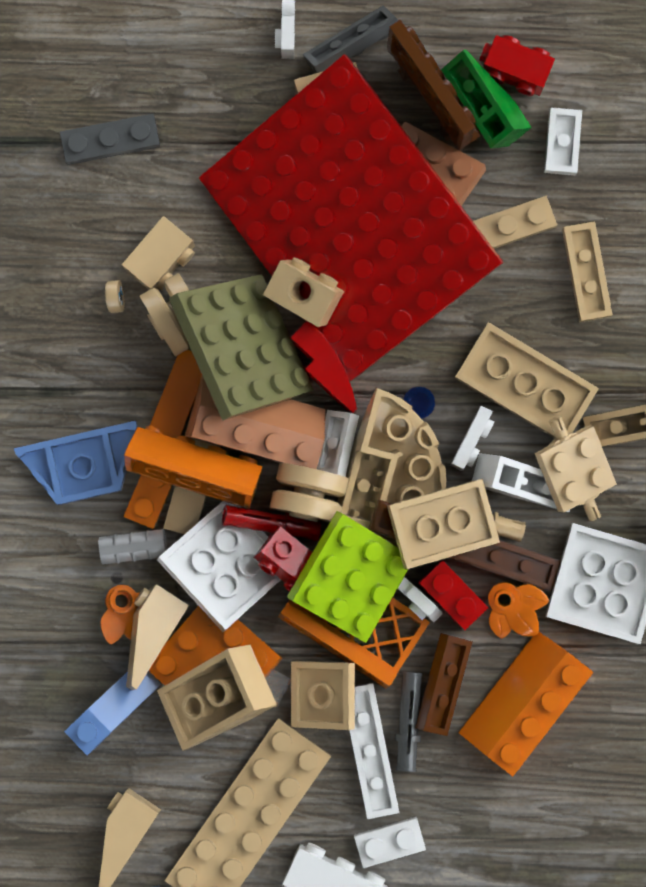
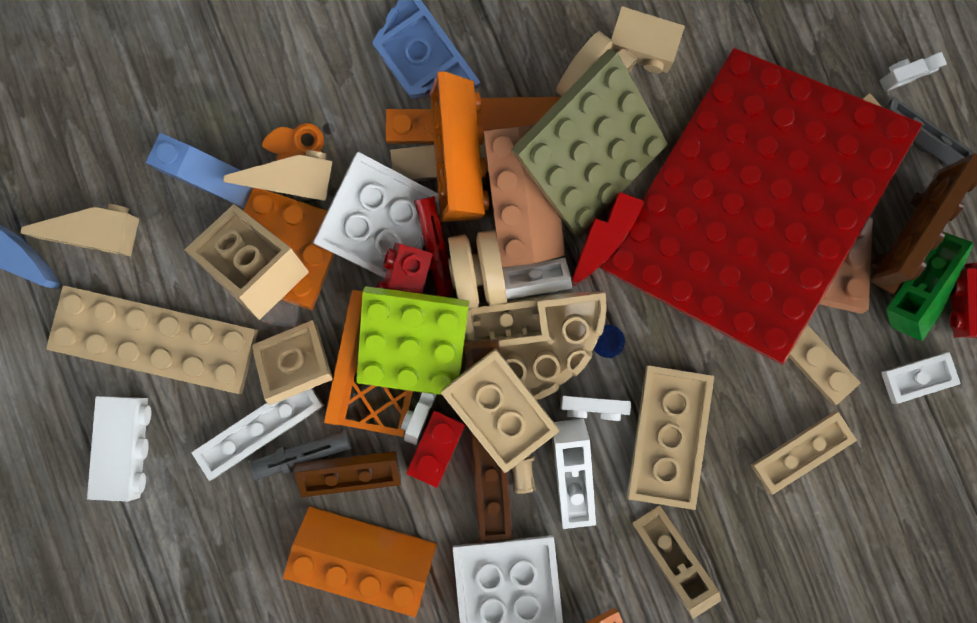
camera: 70 degrees right, 0 degrees up
light grey axle [98,529,167,565] -> none
tan tile [105,280,125,313] -> none
tan brick [263,257,344,327] -> none
white plate [354,817,426,868] -> none
orange plate [488,582,549,639] -> none
tan plate [534,416,617,521] -> none

